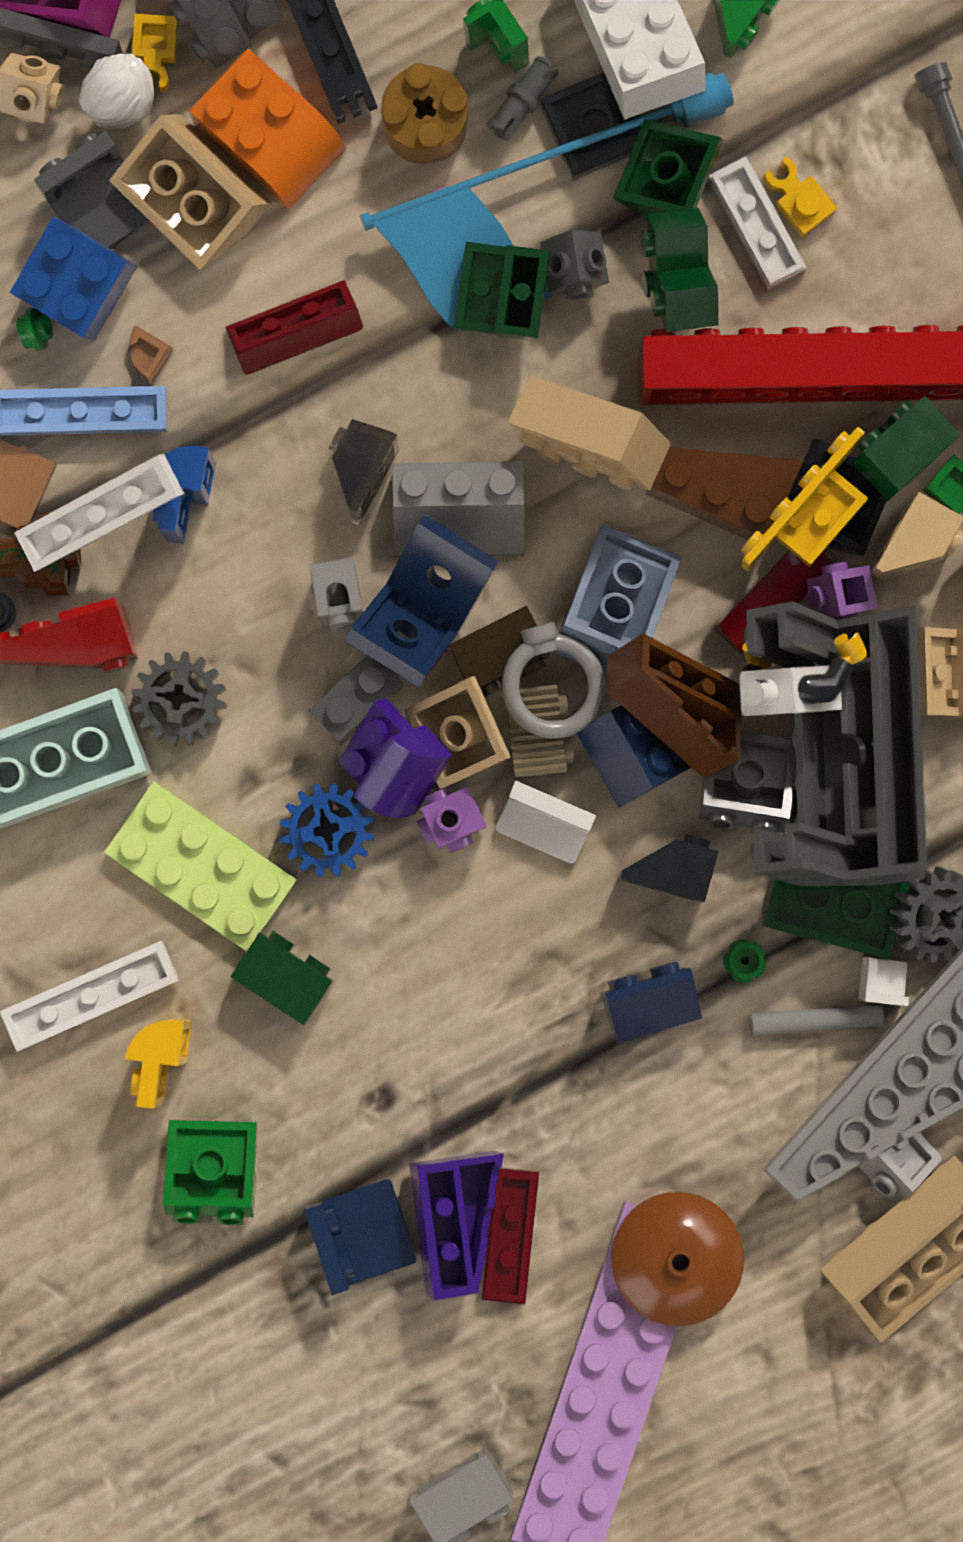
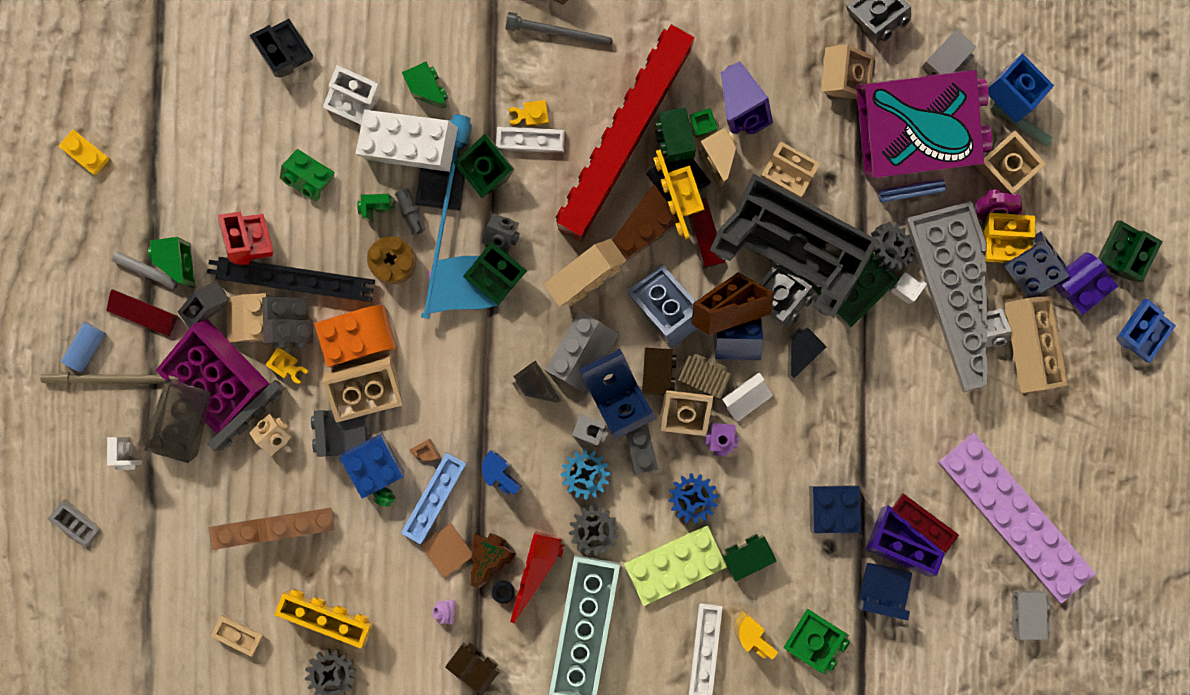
camera: 50 degrees left, 0 degrees up
white plate [14,454,184,572] -> none
white hair [79,53,154,129] -> none
dark red slope [225,280,363,375] -> none
dark purple brick [338,698,453,818] -> none
light grey piece [502,622,605,739] -> none
dark blue slope [601,962,702,1044] -> none
dark orange dish [611,1192,744,1326] -> none
dark green brick [641,208,719,332] -> none
green plate [723,939,766,982] -> none
torso [735,633,867,716] -> none
light grey piece [750,1005,884,1035] -> none
medium lavender brick [806,562,878,620] -> none
none -> dark azure gear [561,449,610,499]
none -> dark blue brick [809,485,861,533]

